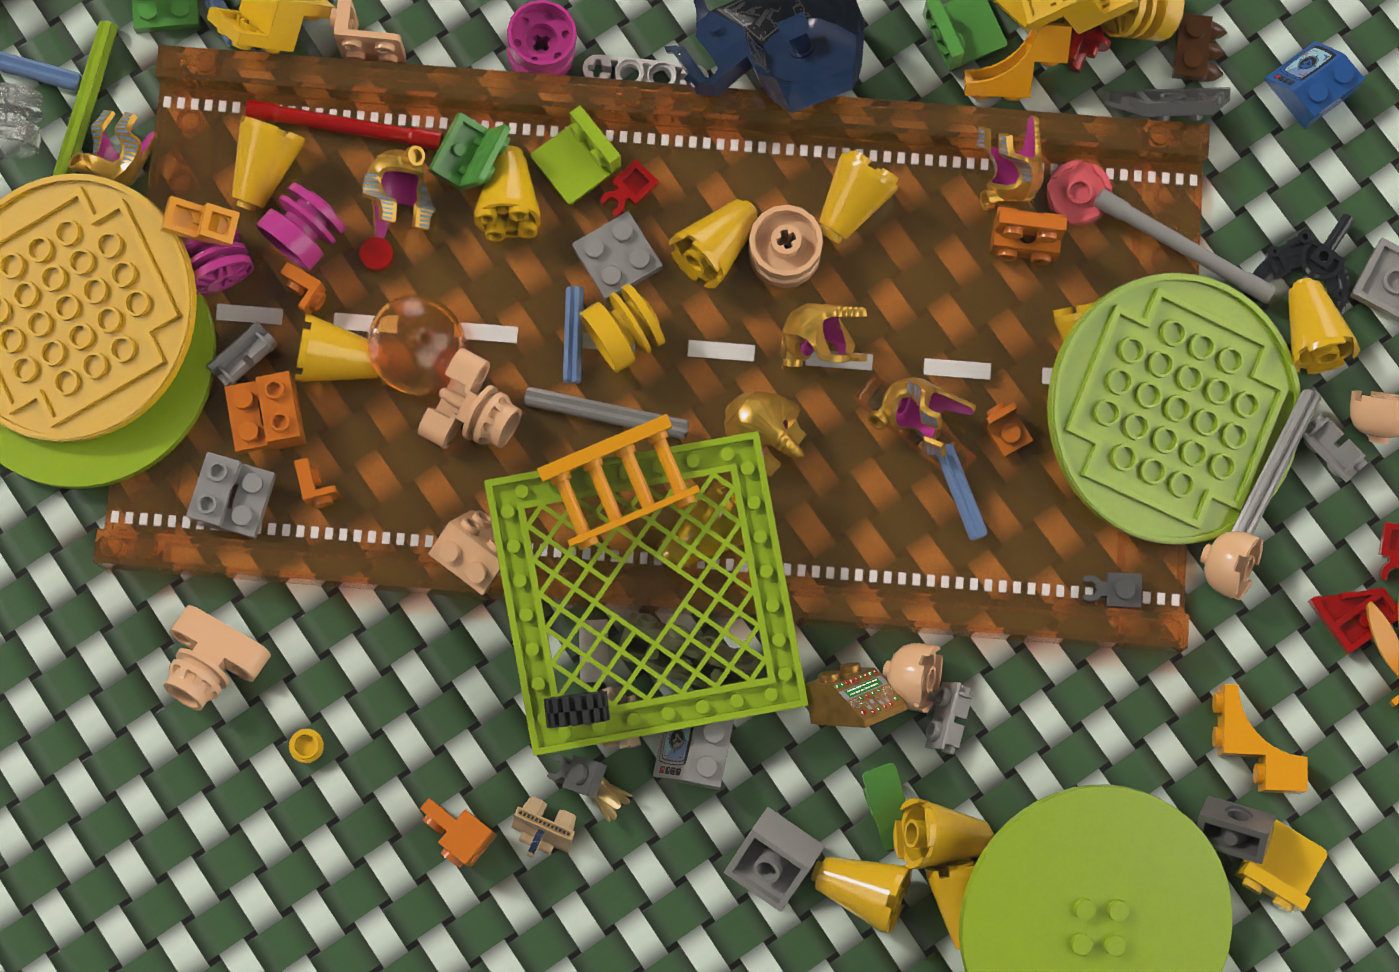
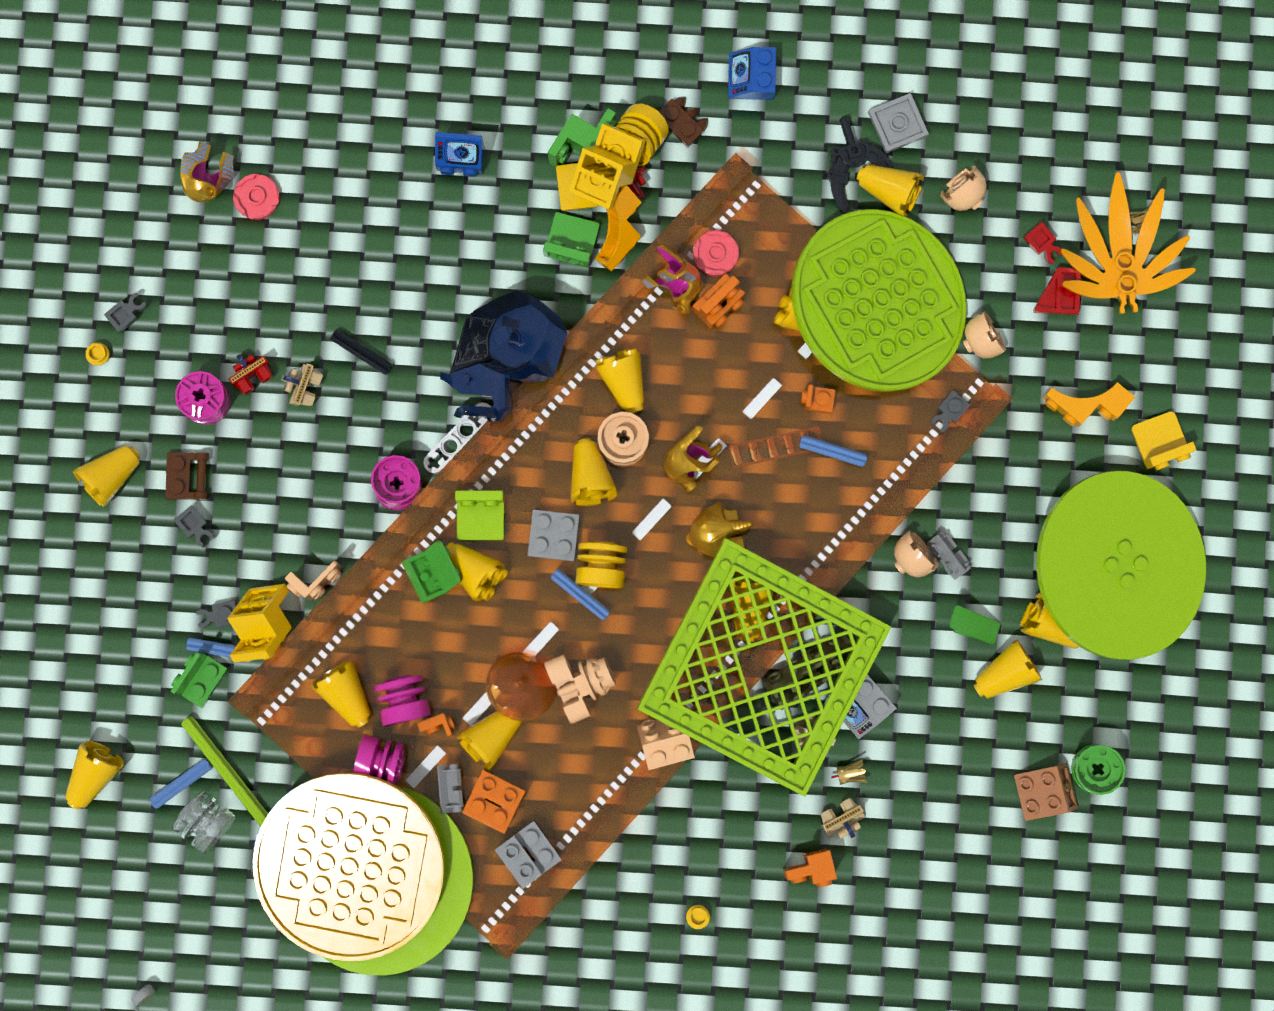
camera: 55 degrees left, 5 degrees up
pearl gold piece [68,110,159,187] -> none
light orange slope [160,196,240,246] -> none
light nougat beam [163,605,271,710] -> none
red piece [246,99,443,151] -> none
orange bracket [294,458,340,508] -> none
red tile [359,237,394,272] -> none
piece [363,146,436,238] -> none
light grey axle [524,387,689,439] -> none
light orange fence [537,414,700,550] -> none
black tyre [544,691,610,728] -> none
dark grey plate [547,755,607,798] -> none
white sticker [579,619,609,682] -> none
red plate [600,159,659,219] -> none
light grey slope [724,807,825,912] -> none
pearl gold slope [805,662,908,728] -> none
pearl gold piece [868,377,976,458] -> none
yellow cone [893,798,994,869] -> none
light grey piece [1093,188,1276,304] -> none
dark grey wing [1104,87,1231,121] -> none
dark grey brick [1197,795,1277,864] -> none
light grey axle [1232,389,1321,534] -> none
light grey hinge [1302,414,1368,482] -> none

